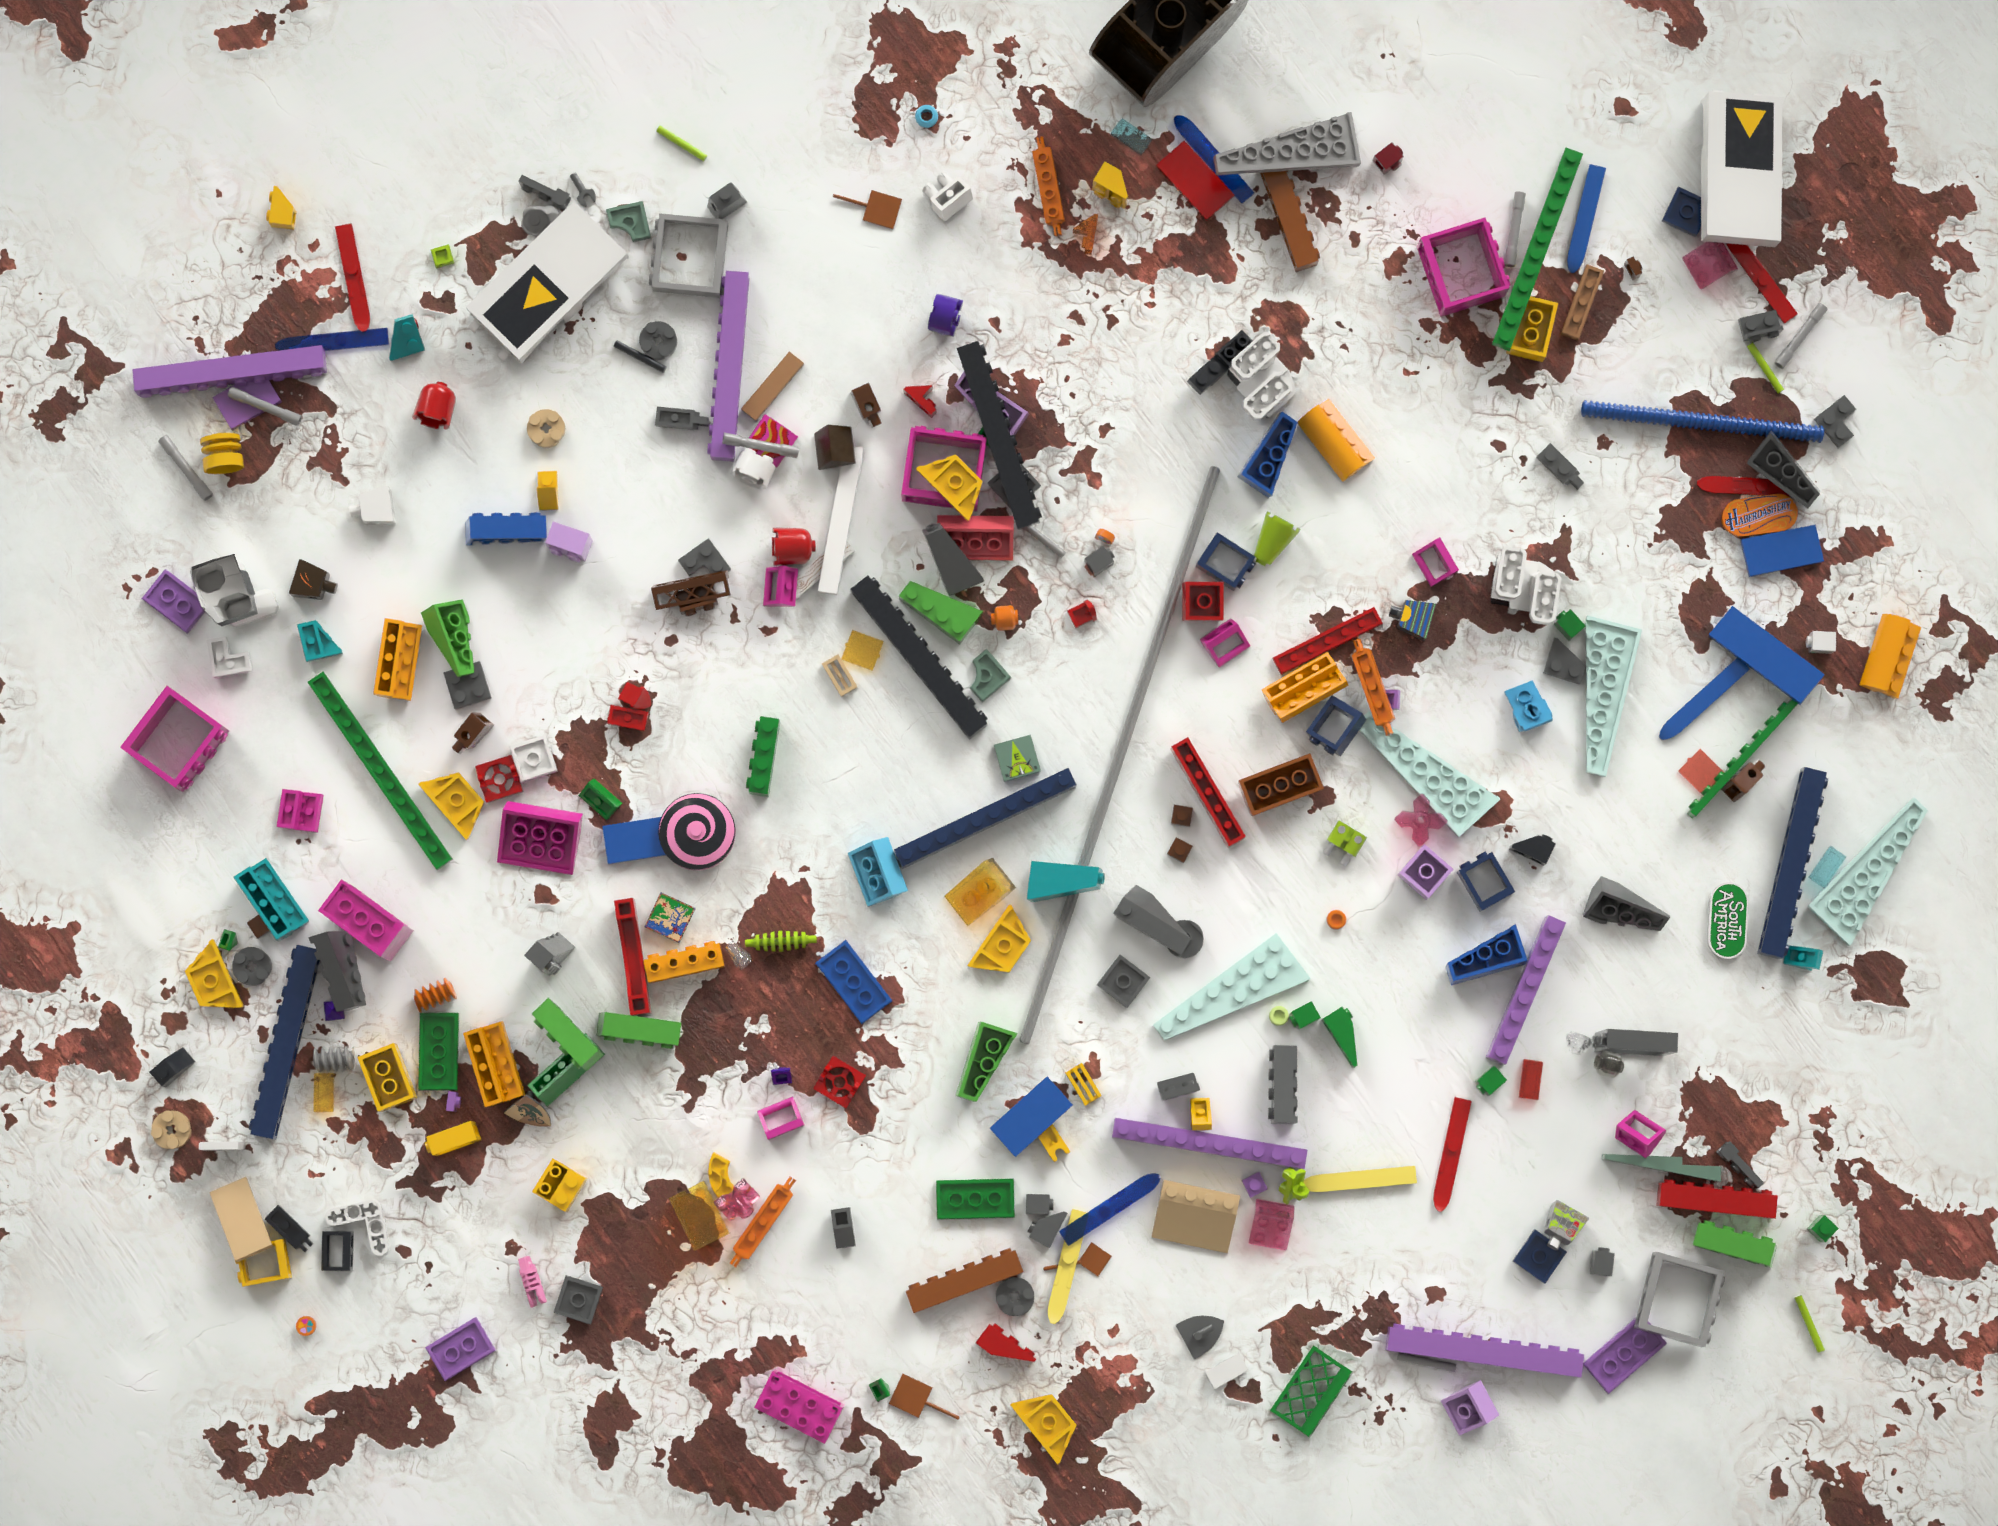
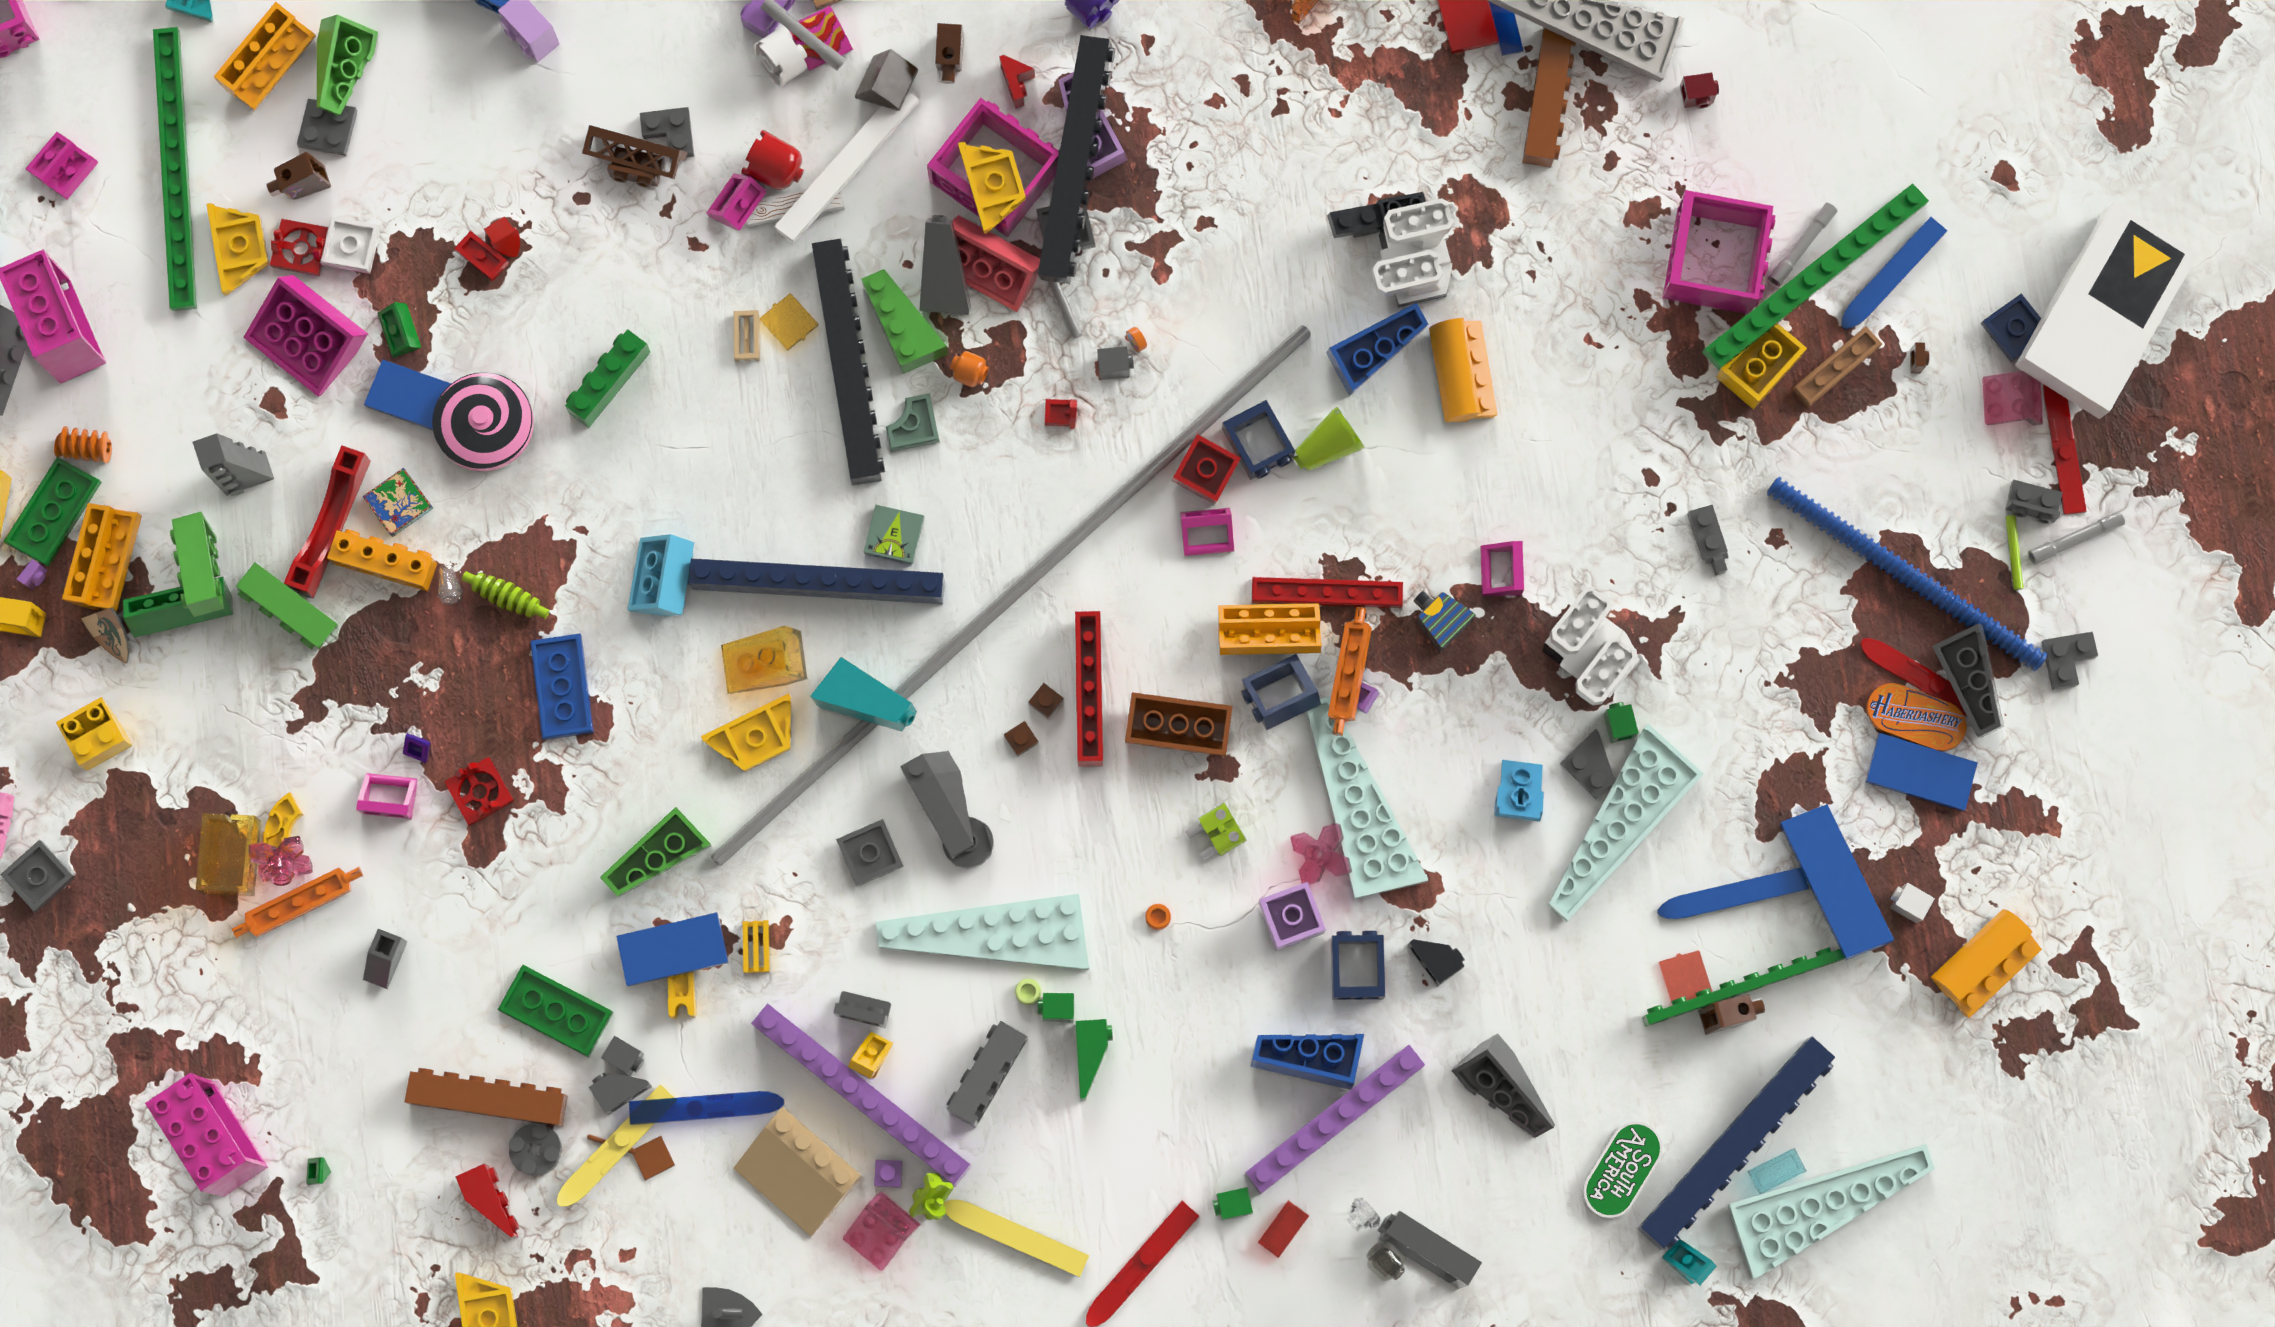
camera: 30 degrees right, 5 degrees down
dark orange piece [889,1374,960,1420] -> none

